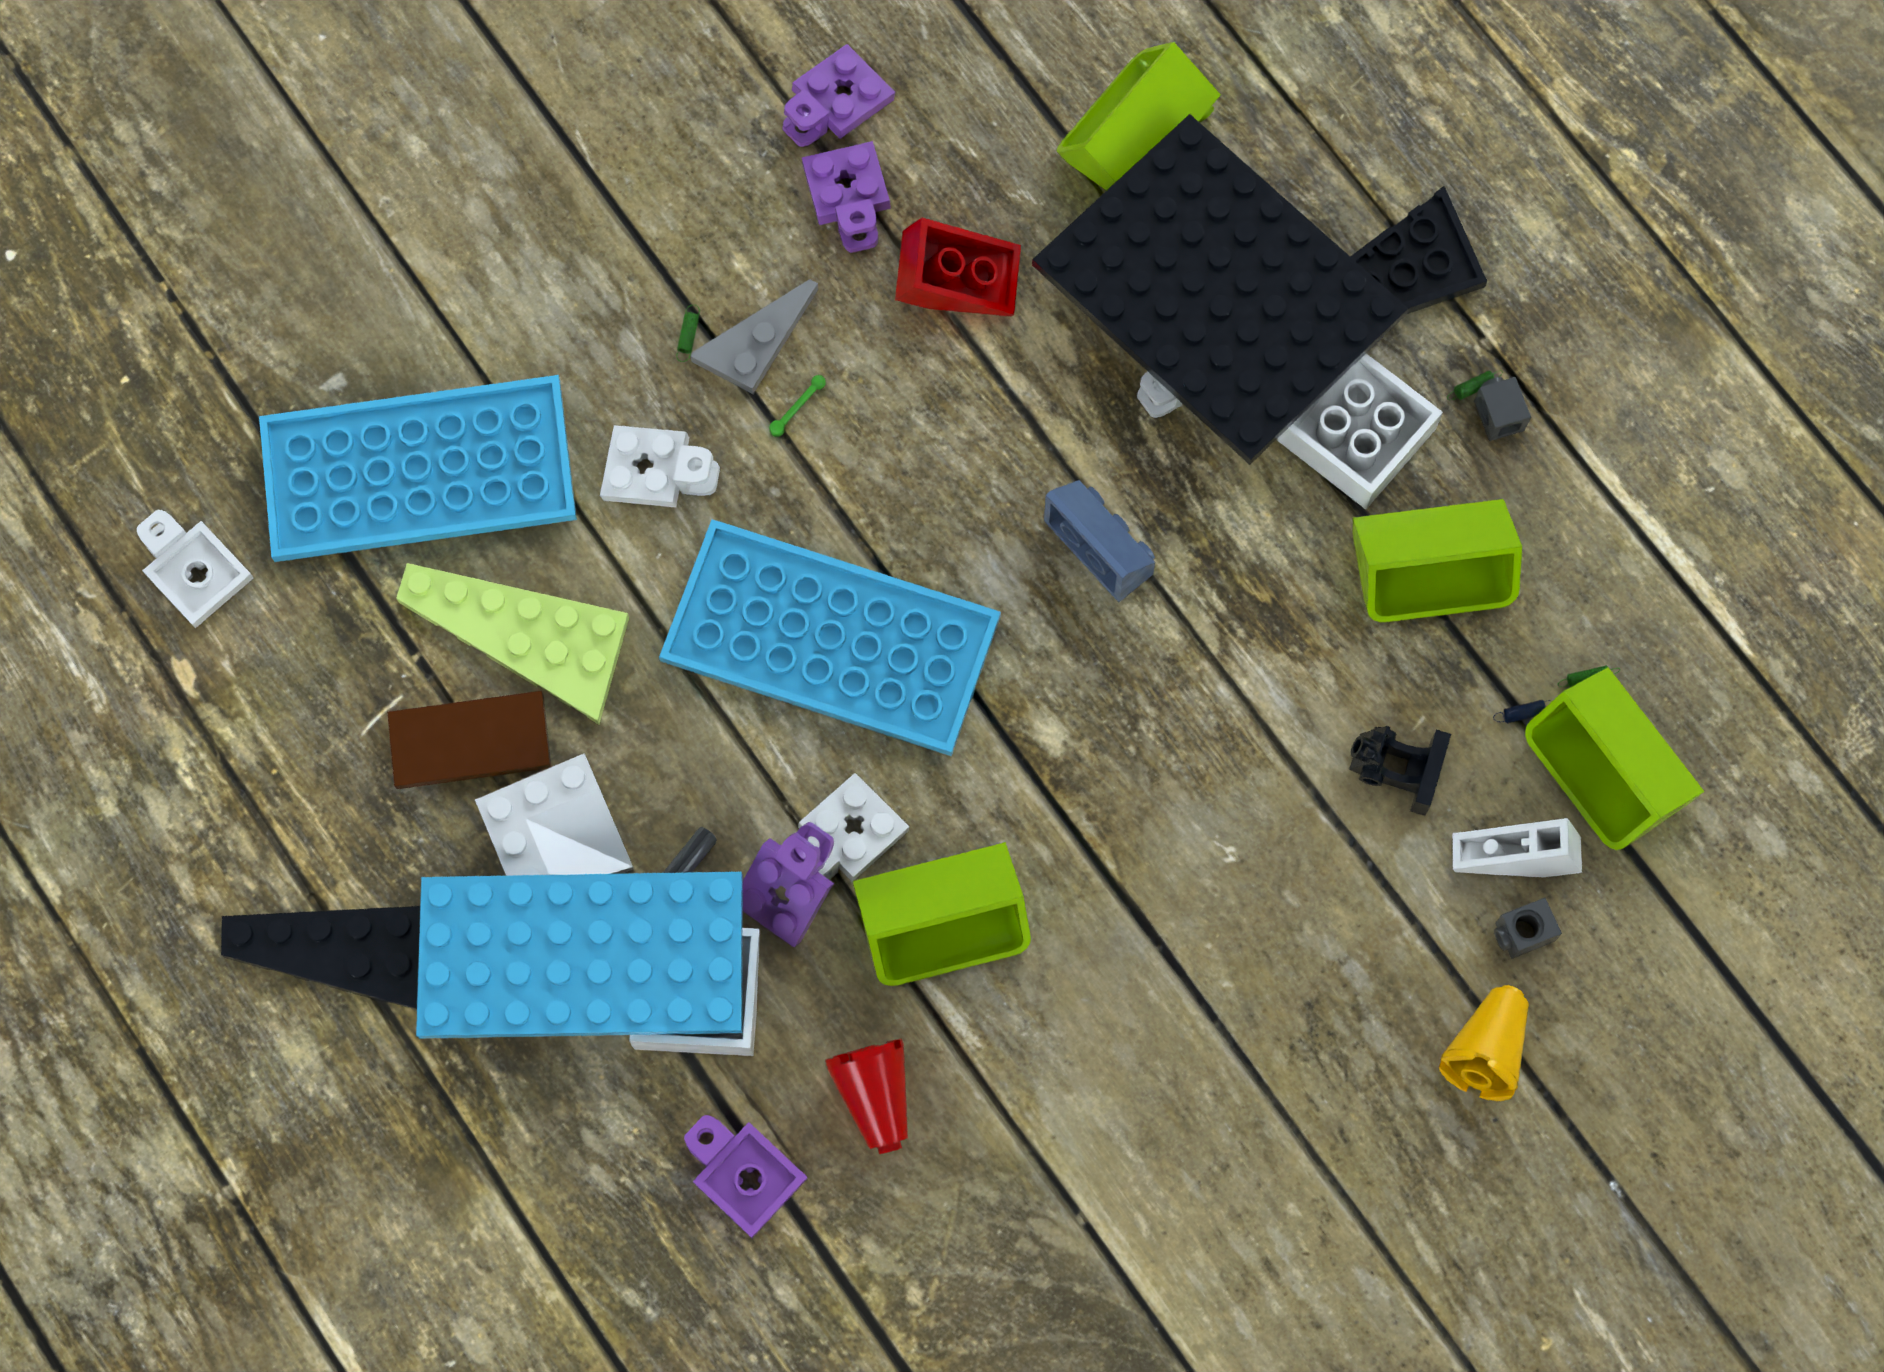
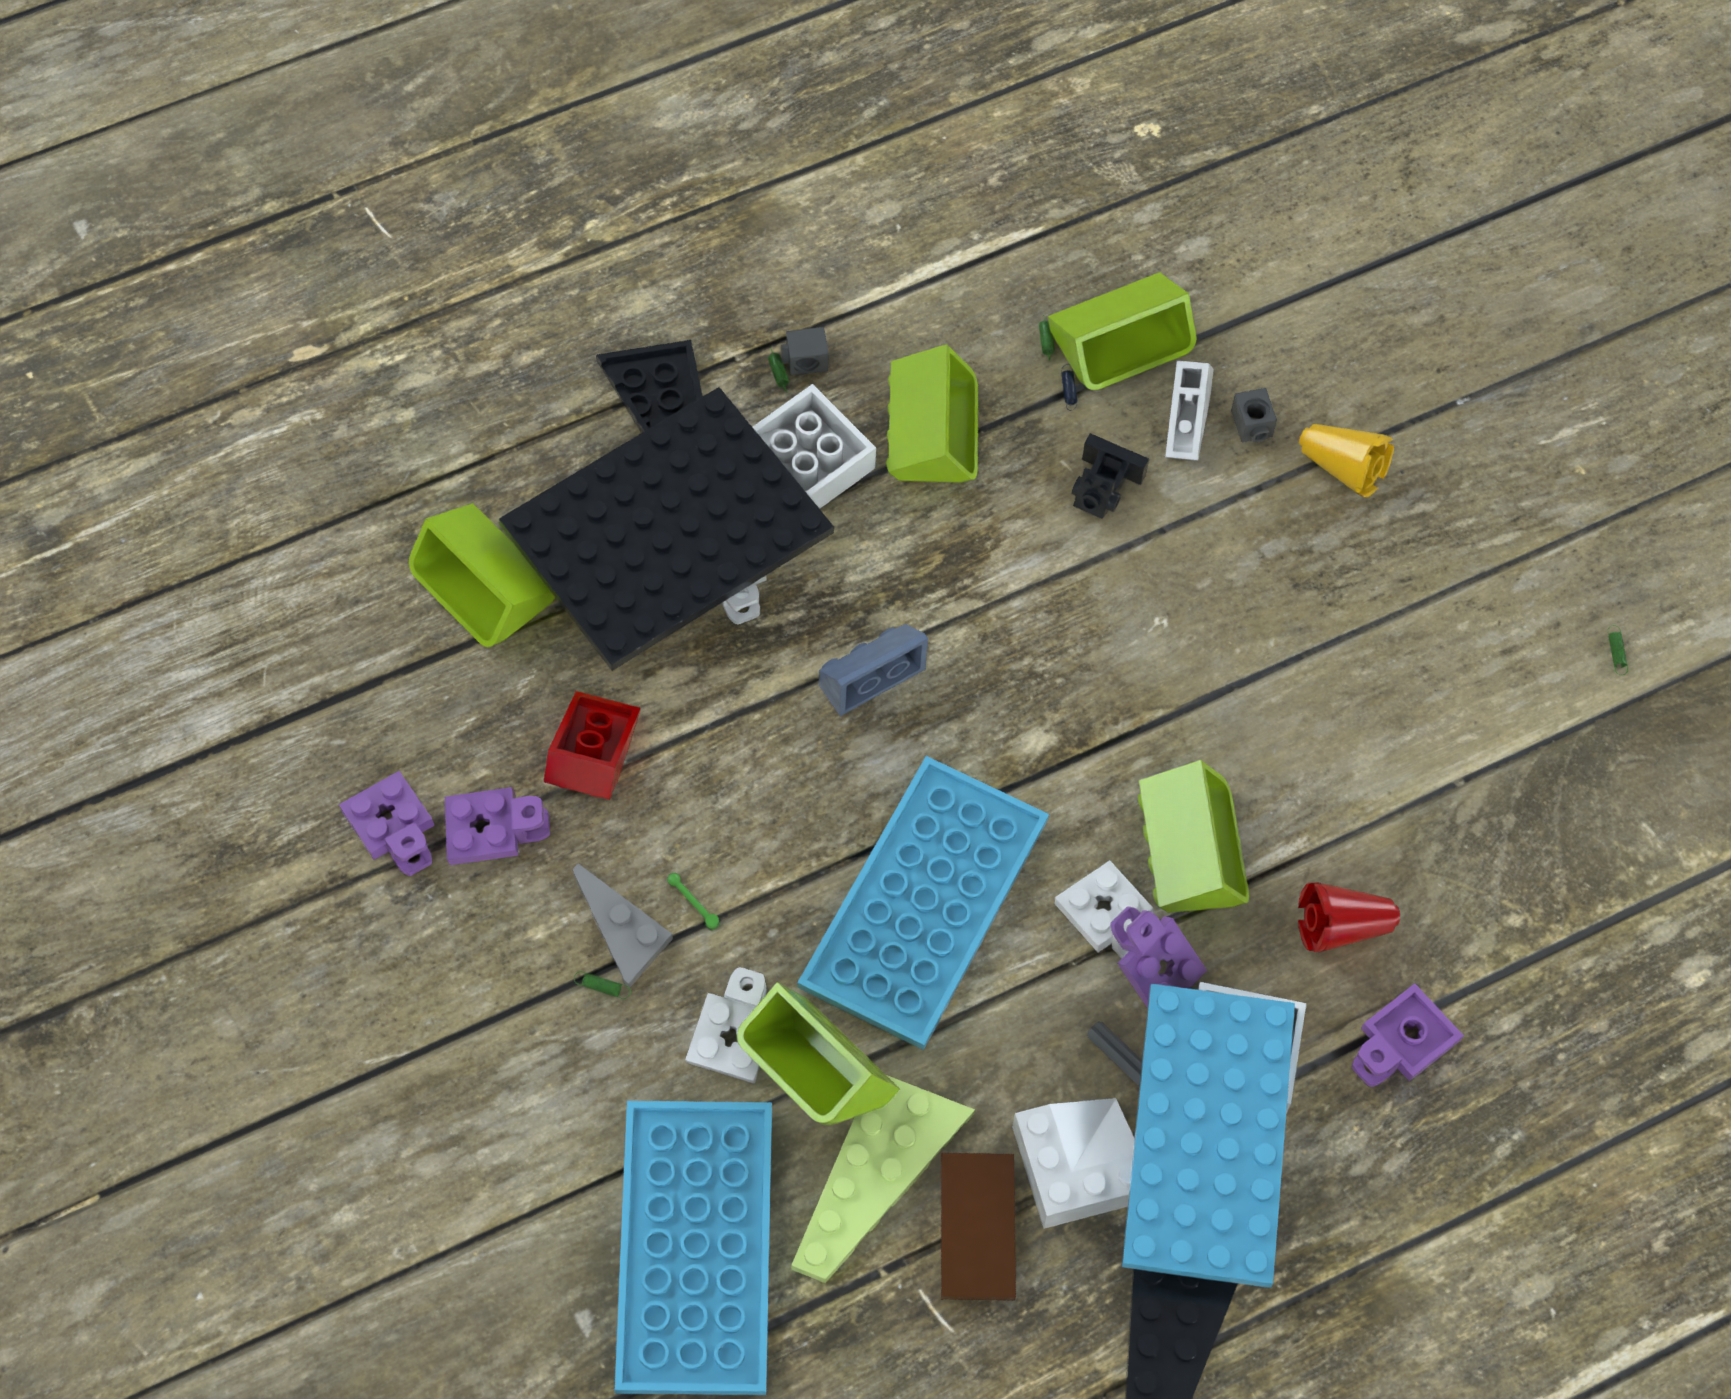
camera: 85 degrees left, 10 degrees down
none -> lime windscreen [737,982,900,1125]

